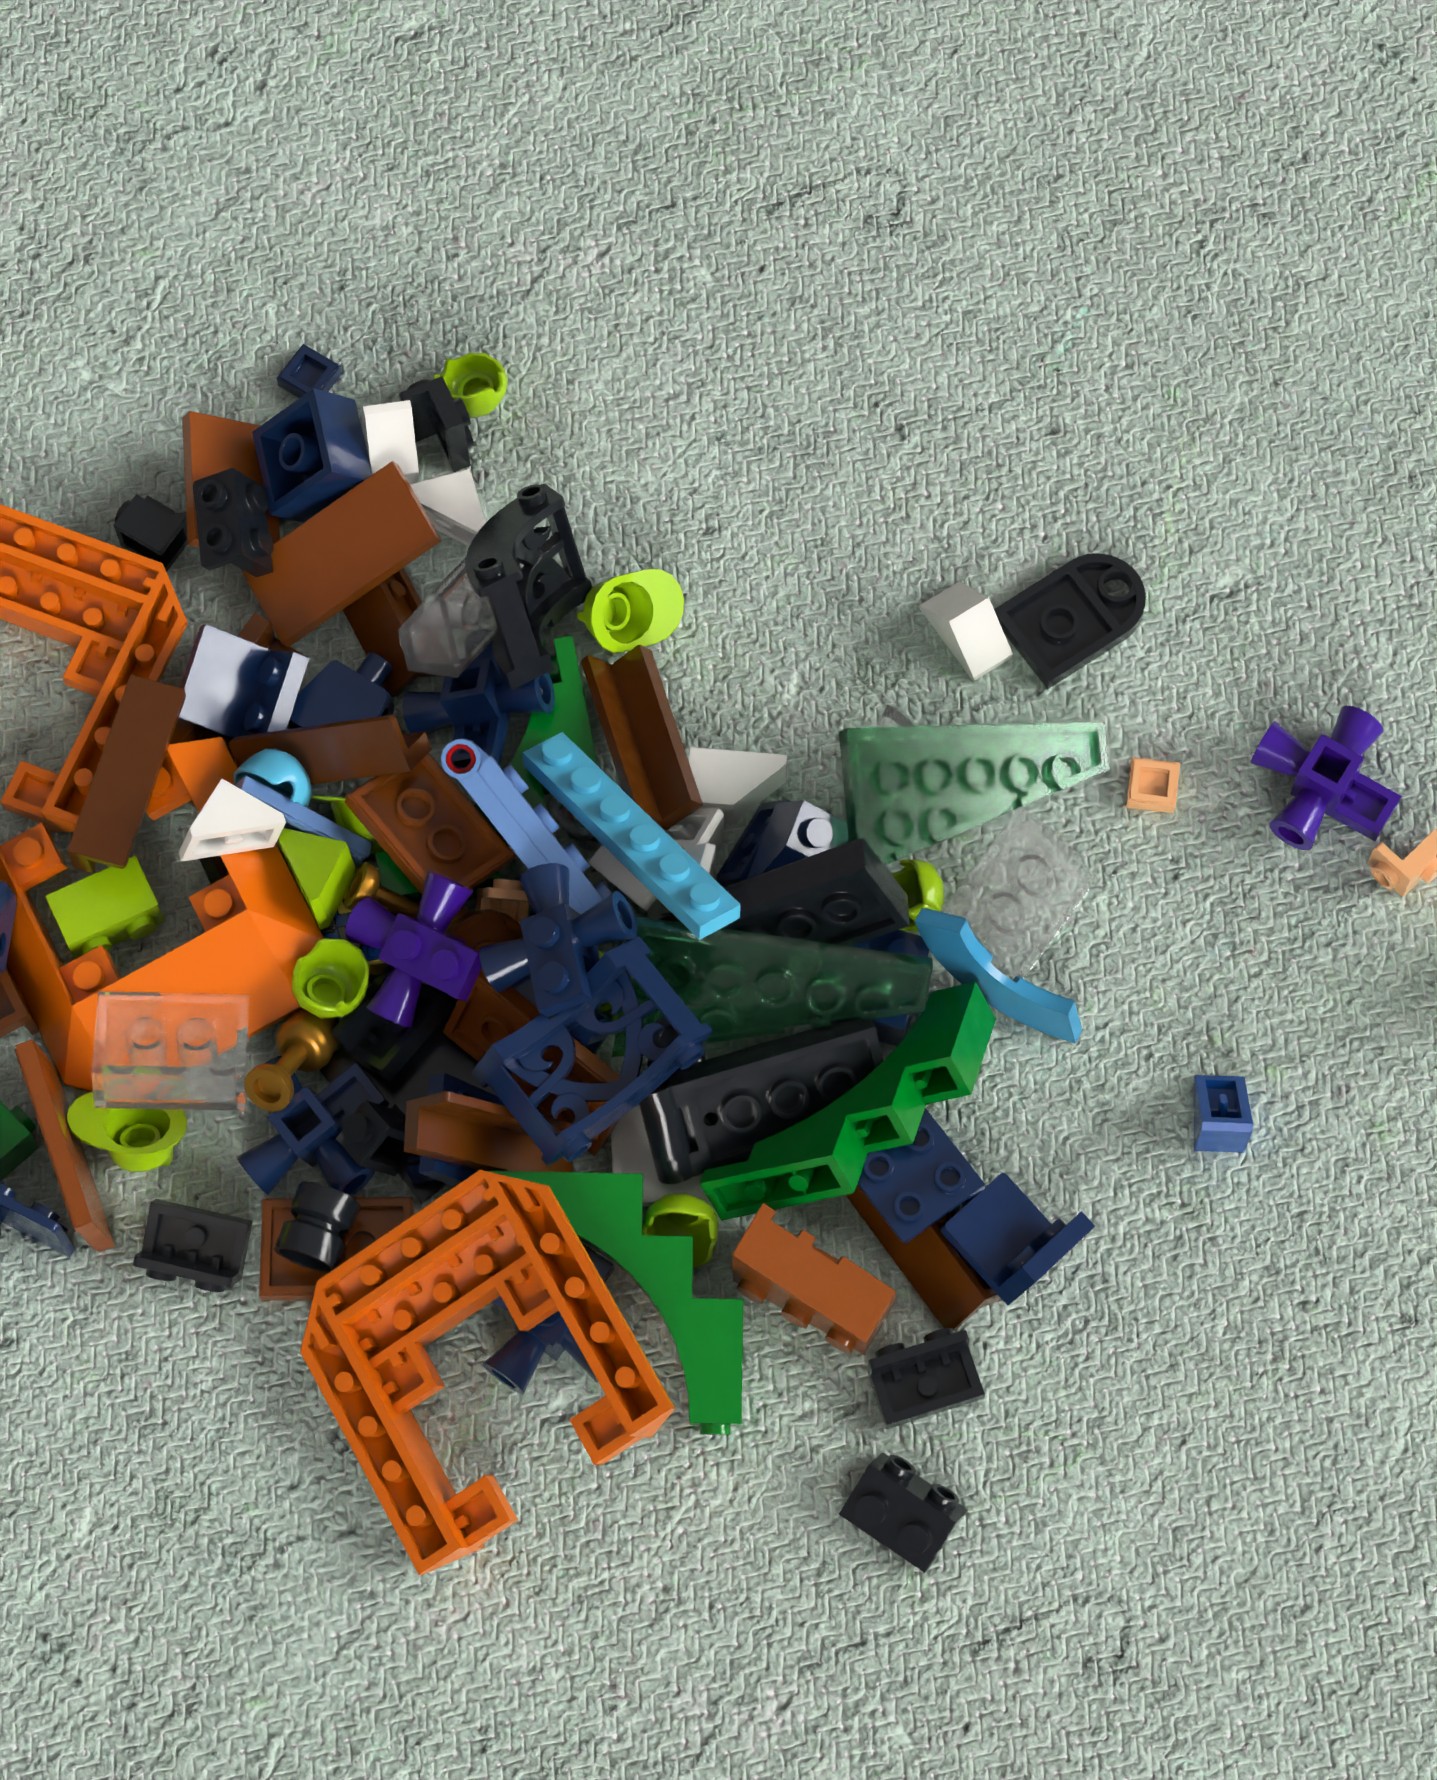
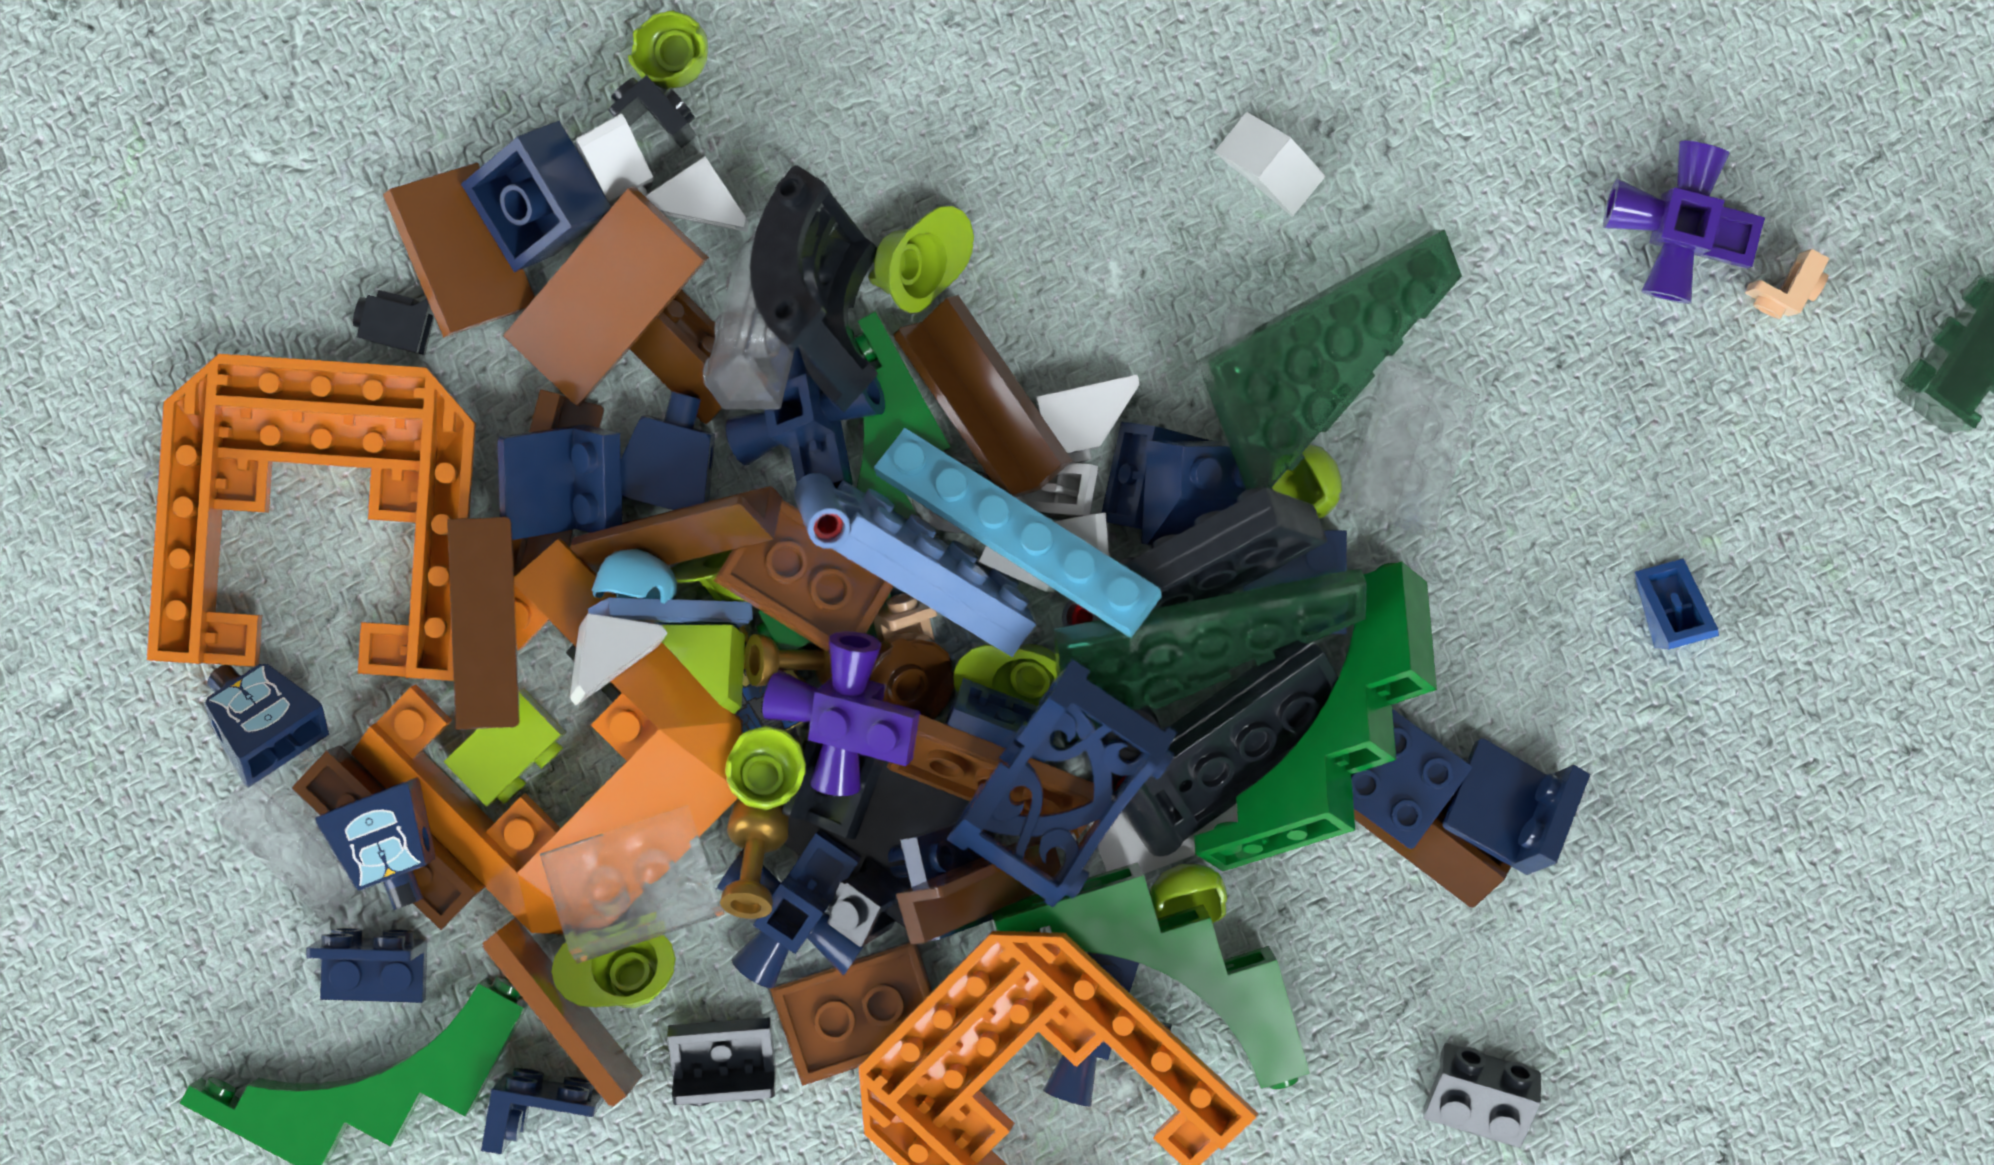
camera: 20 degrees left, 20 degrees up
black bracket [193,468,274,577] -> none
black wheel [274,1181,361,1273] -> none
dark blue tile [276,344,343,398] -> none
dark blue brick [479,863,637,1017] -> none
dark orange wedge [732,1203,896,1355] -> none
black bracket [867,1328,985,1429] -> none
dark azure tile [915,908,1082,1043] -> none
black tile [994,553,1146,689] -> none
light nougat tile [1126,757,1180,814] -> none

